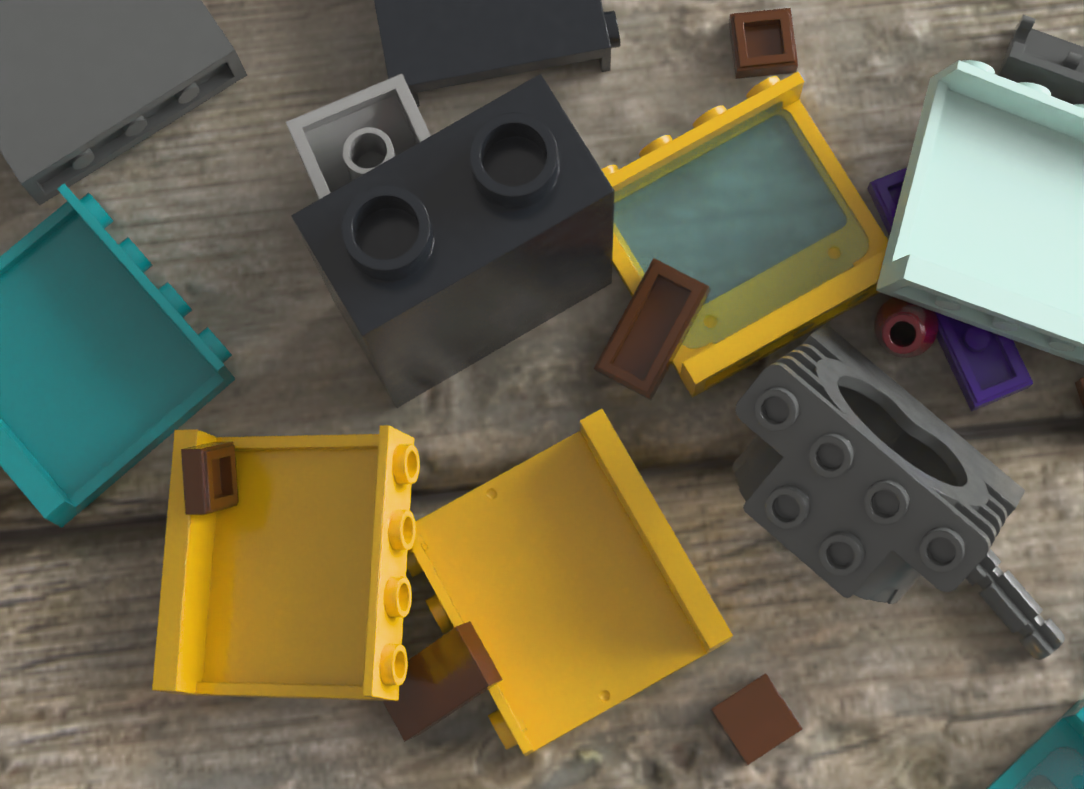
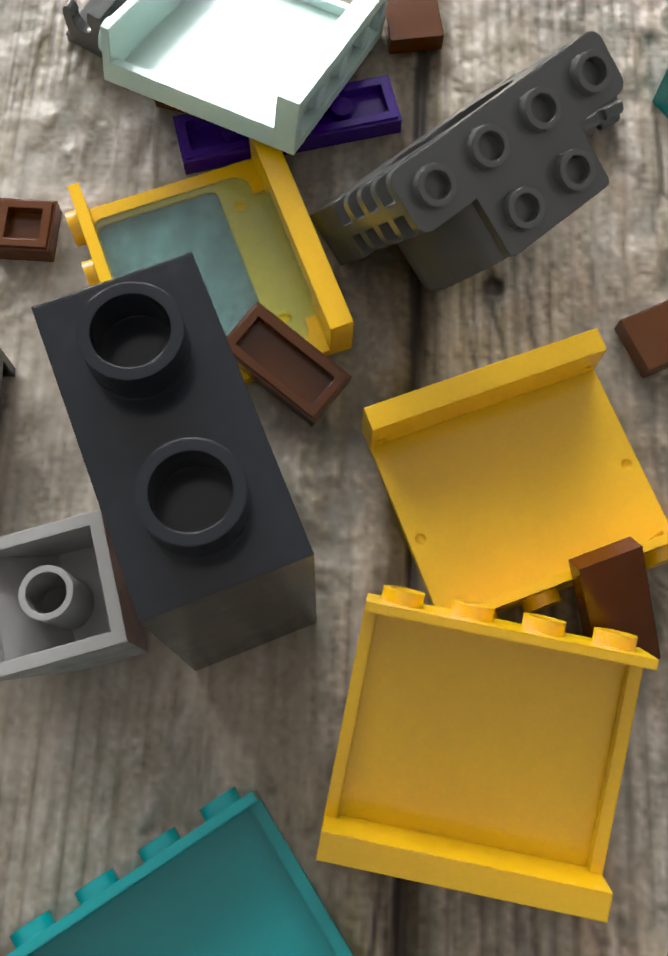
camera: 90 degrees left, 5 degrees down
reddish brown tile [181,441,239,515] -> none
dark red cone [874,297,938,358] -> none

